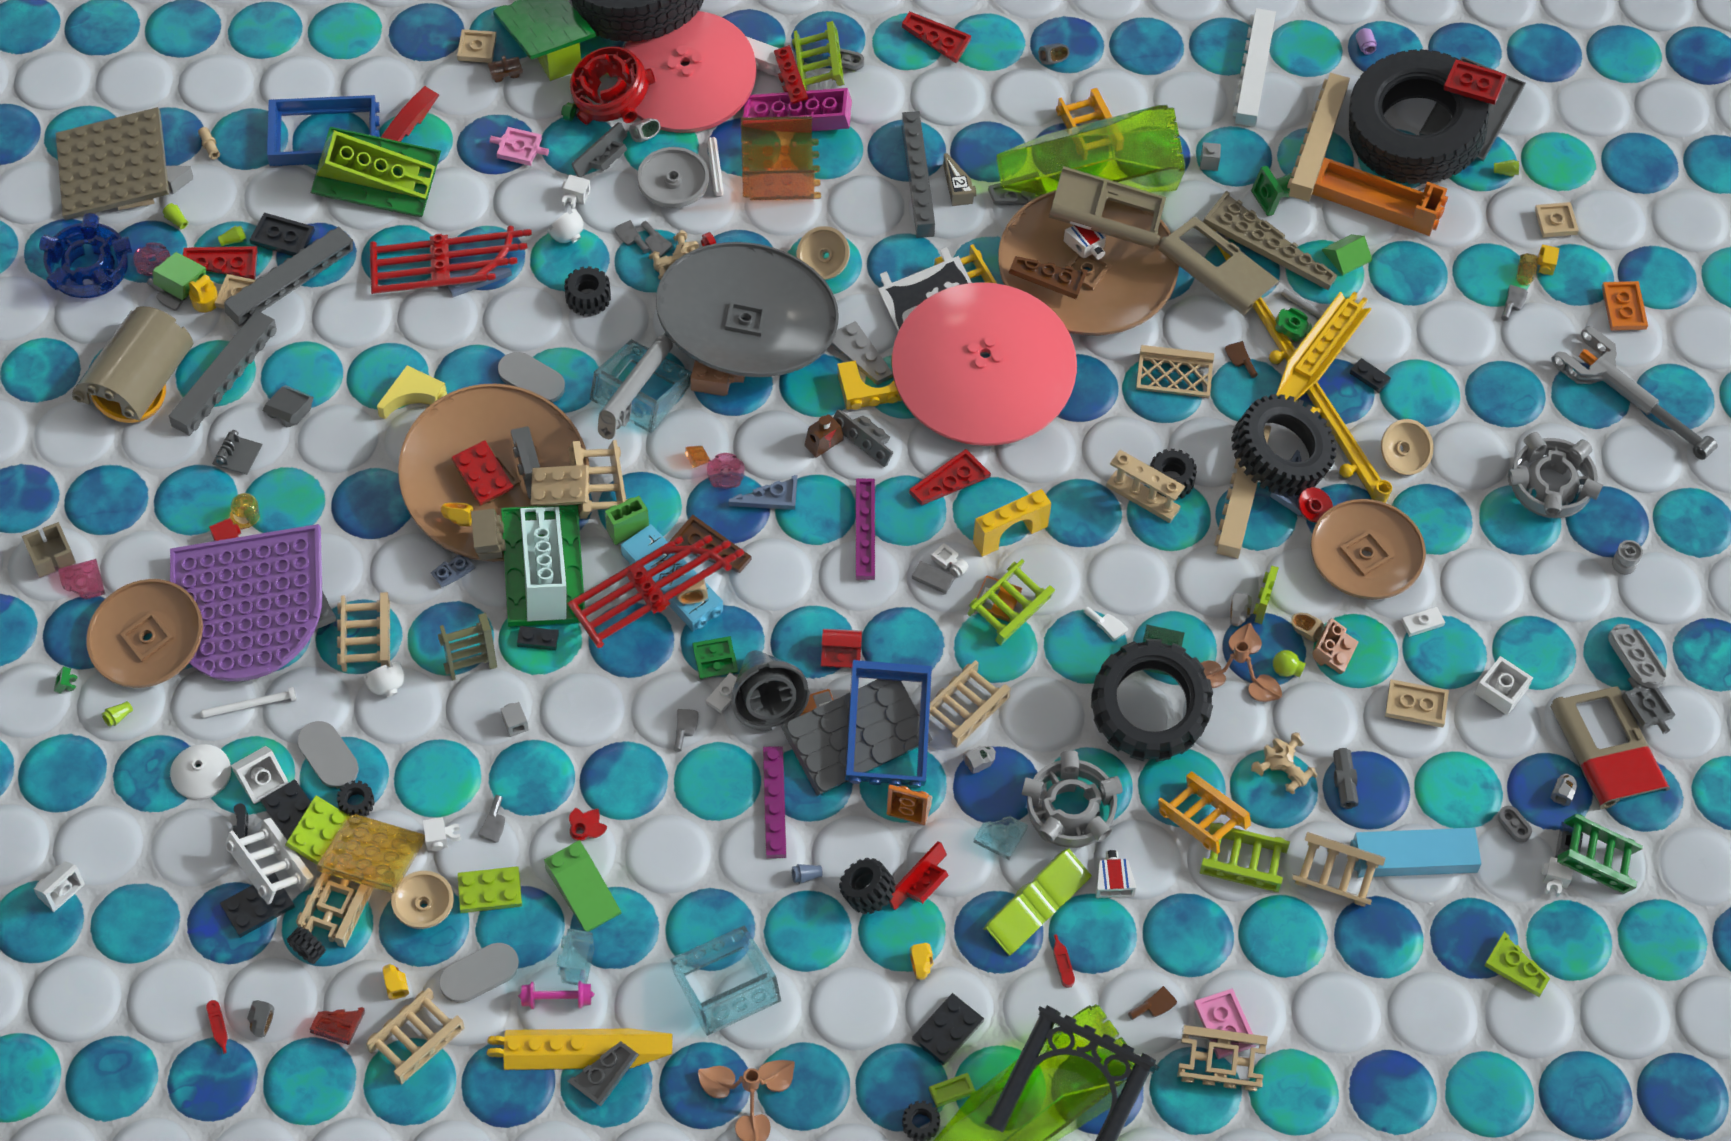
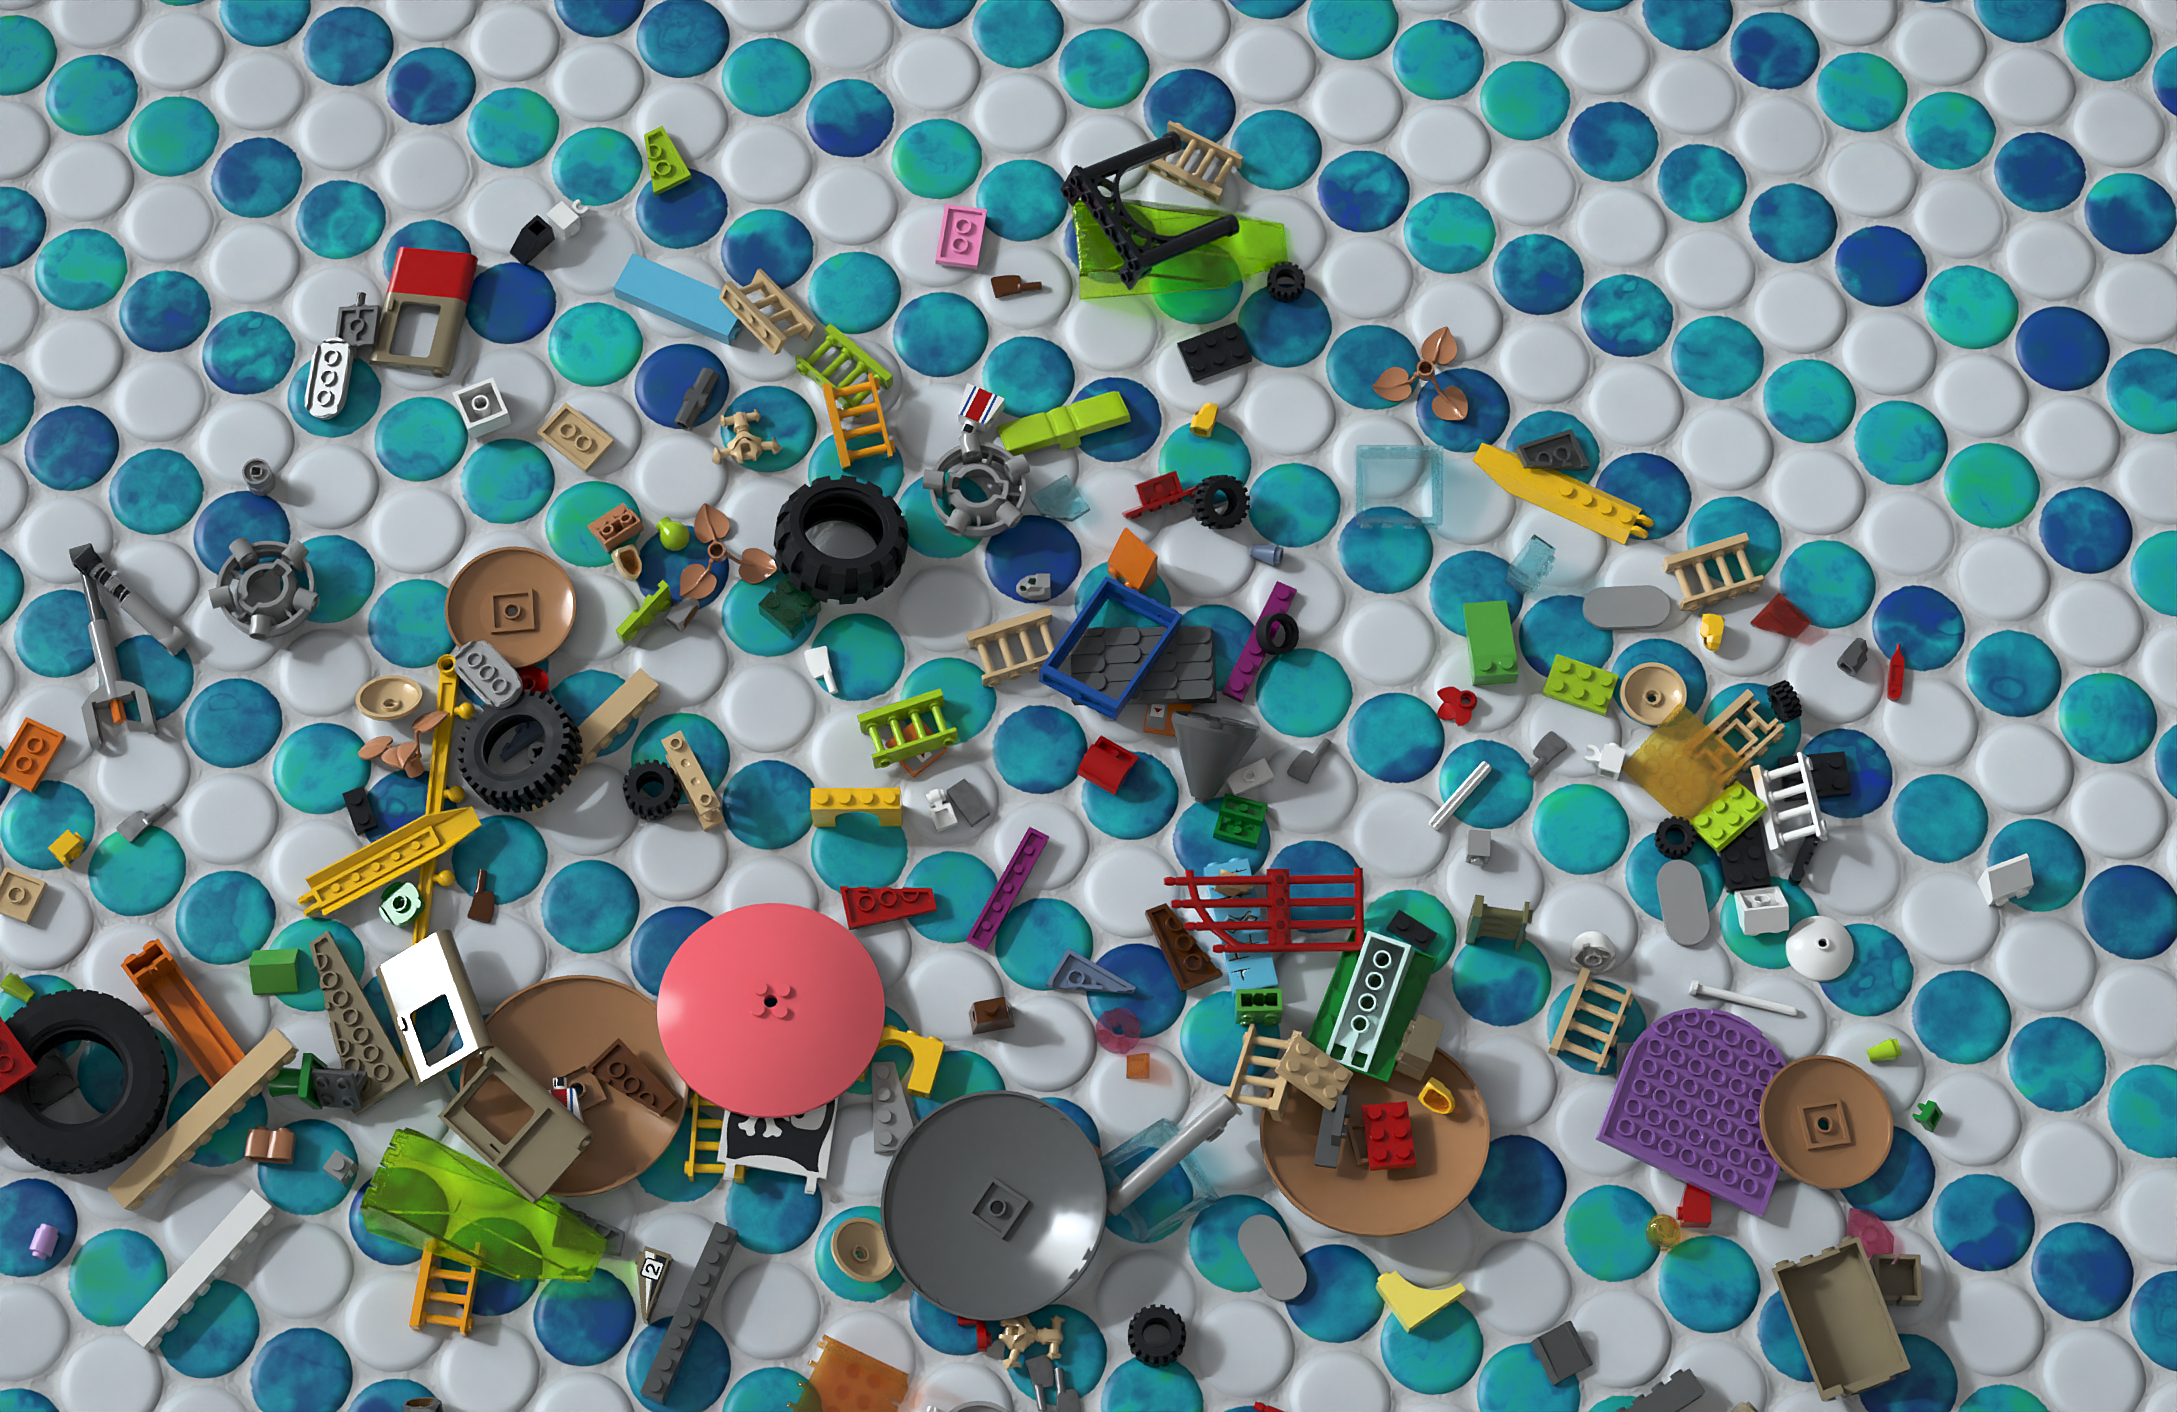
camera: 150 degrees left, 10 degrees up
dark grey hinge [212,430,263,475] -> none
sand blue slope [431,555,476,587] -> none
dark pink piece [518,981,595,1009] -> none
dark grey bracket [833,410,893,467] -> none
lime tile [928,1073,976,1108] -> none
red piece [1053,934,1075,988] -> none
tan fence [1136,345,1214,398] -> none
tan fence [1177,1025,1268,1091] -> none
light grey bar [1281,289,1324,319] -> none
white plate [1401,607,1445,637] -> none
flat silver plate [1498,806,1532,842] -> none
clear yellow rock [1516,253,1538,286] -> none
light grey rock [1551,773,1577,806] -> none
green fence [1557,814,1643,894] -> none
none -> piece [72,546,190,657]
none -> nougat brick [245,1126,296,1164]
none -> dark grey bracket [311,1068,368,1110]
none -> nougat plant [357,711,450,778]
none -> light grey tile [454,640,523,709]
none -> black tyre [1256,613,1299,655]
none -> white axle [1429,761,1492,831]
none -> dark tan cylinder [1772,1235,1911,1402]

